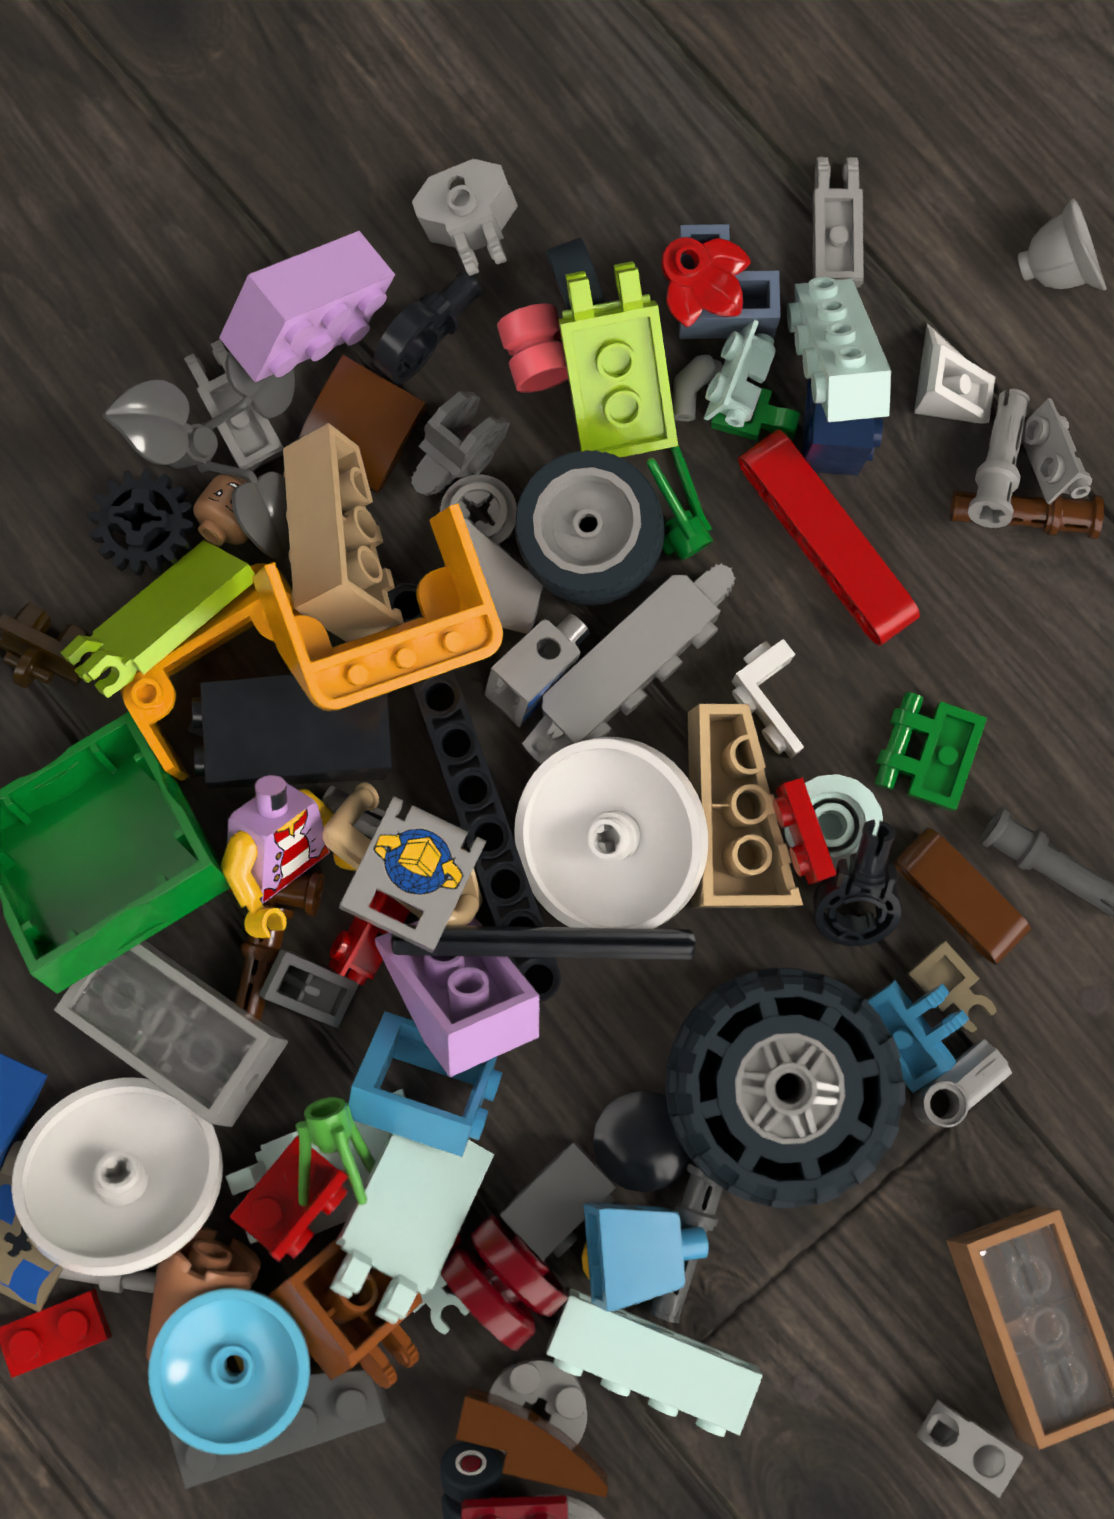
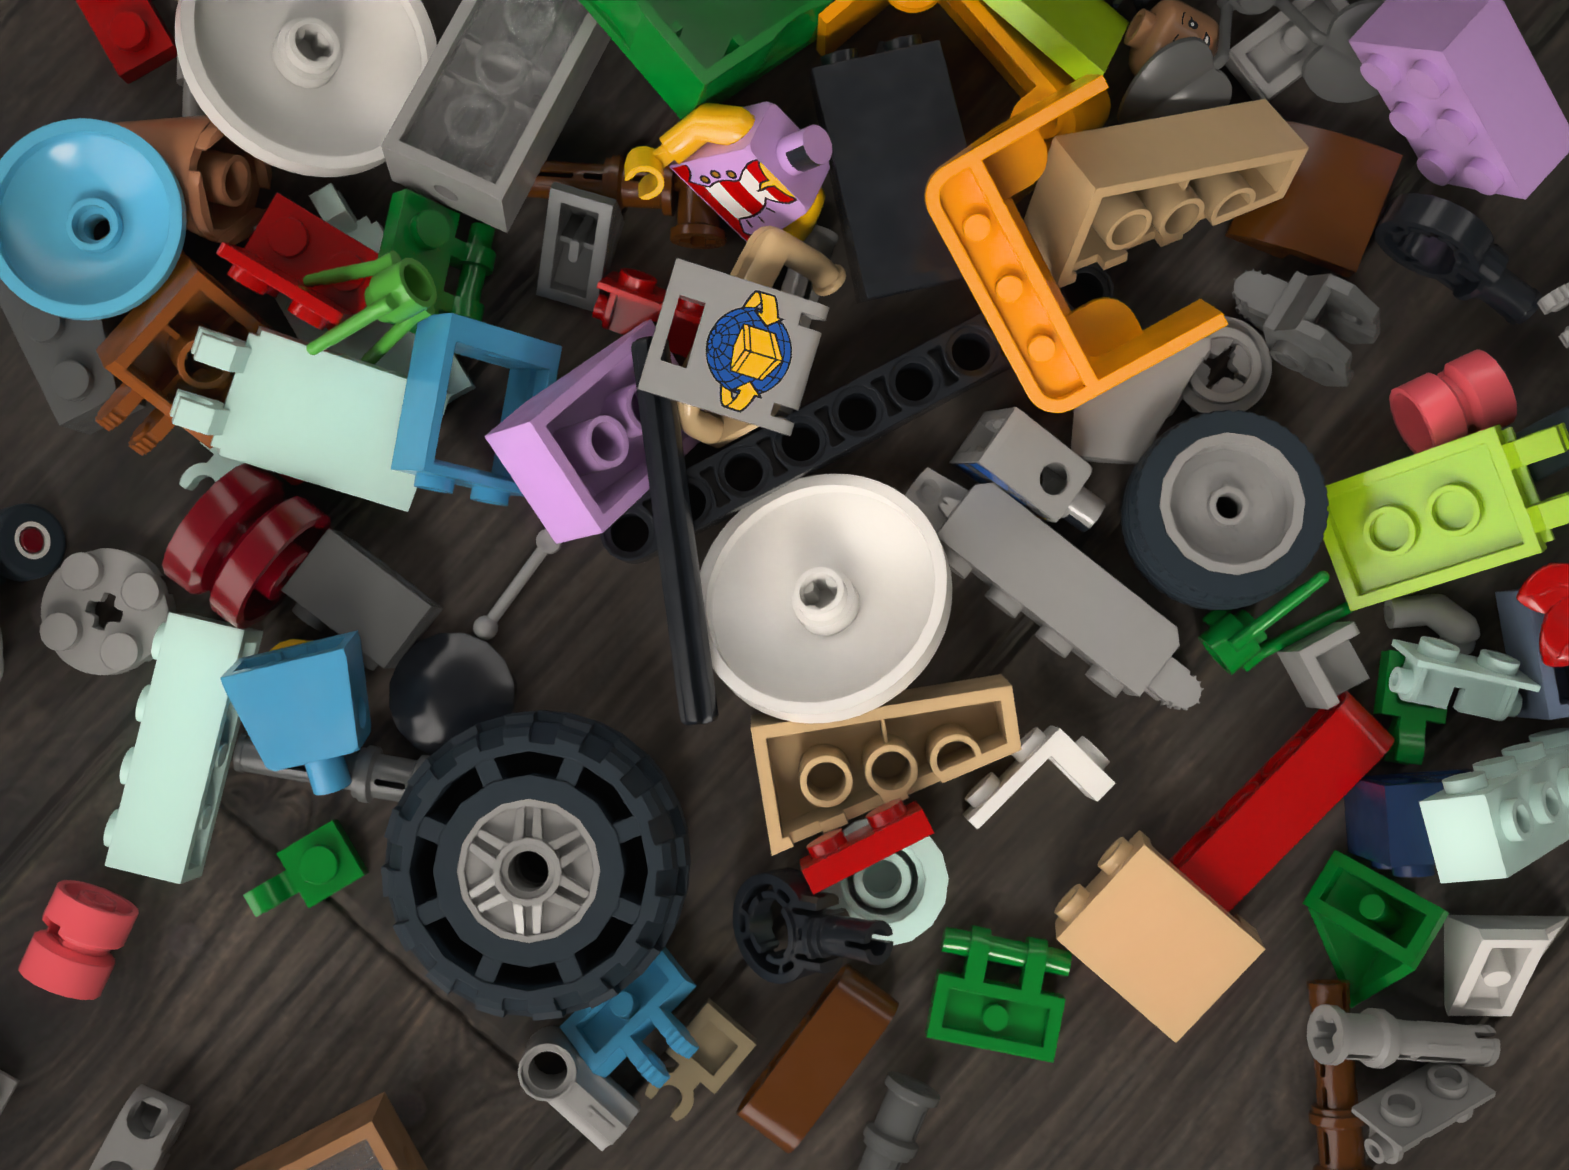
camera: 80 degrees right, 5 degrees up
reddish brown slope [456,1386,608,1498] -> none
none -> coral wheel [18,880,139,1000]
none -> green plate [243,819,369,917]
none -> green plate [366,189,496,334]
none -> light grey hinge [473,529,562,640]
none -> tan panel [1054,830,1265,1043]
none -> light grey panel [1277,621,1369,709]
none -> green slope [1302,850,1450,1008]

